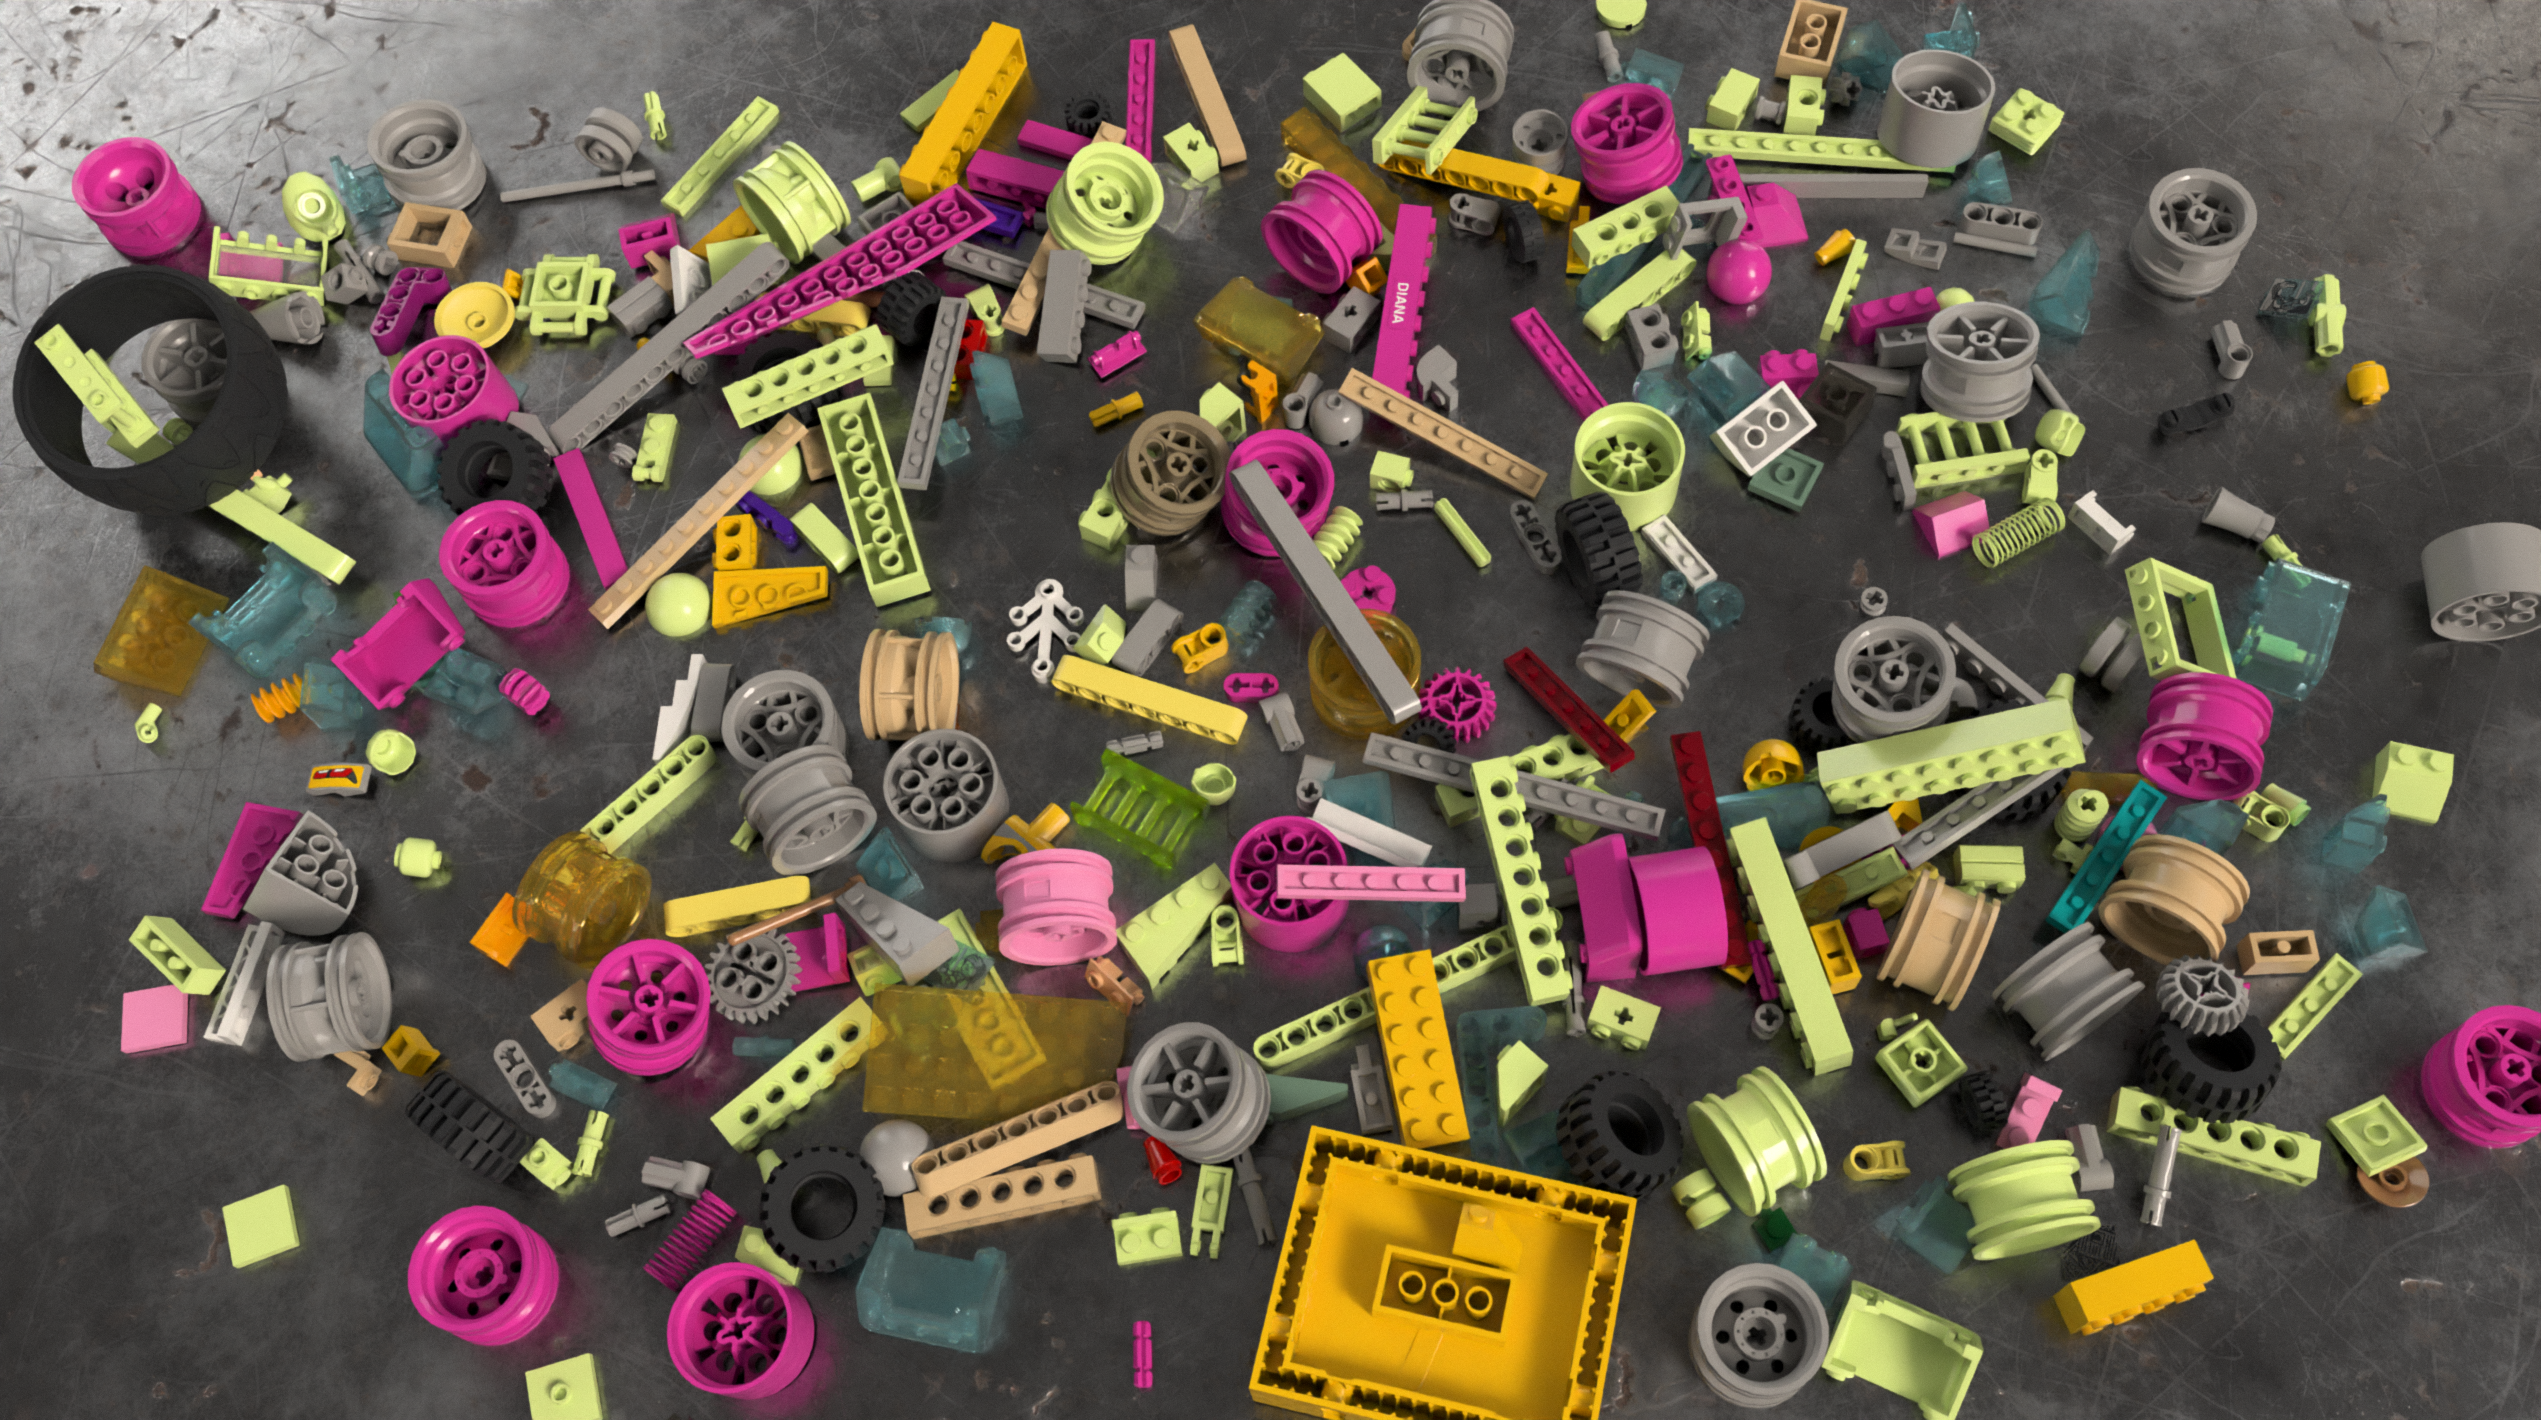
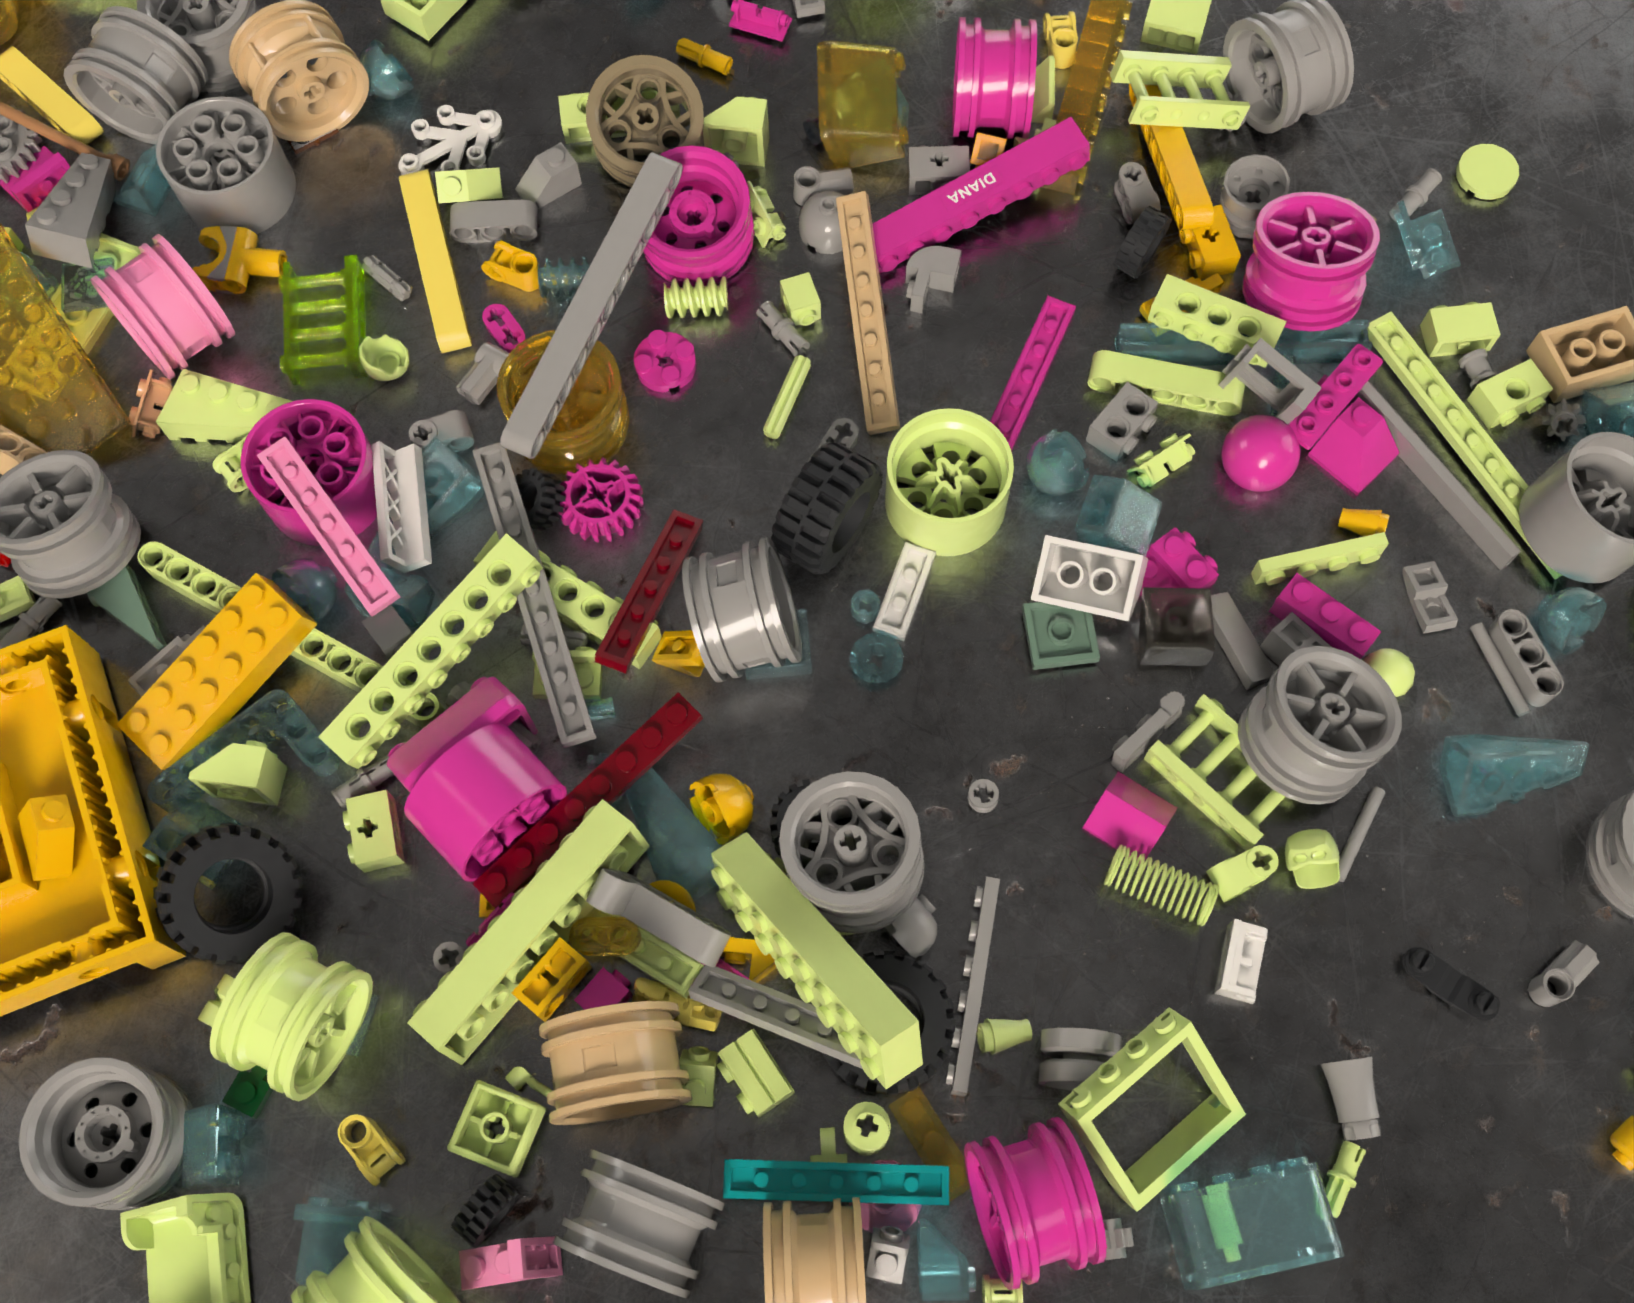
camera: 50 degrees right, 5 degrees up
light orange hinge [1241,360,1279,424] -> none

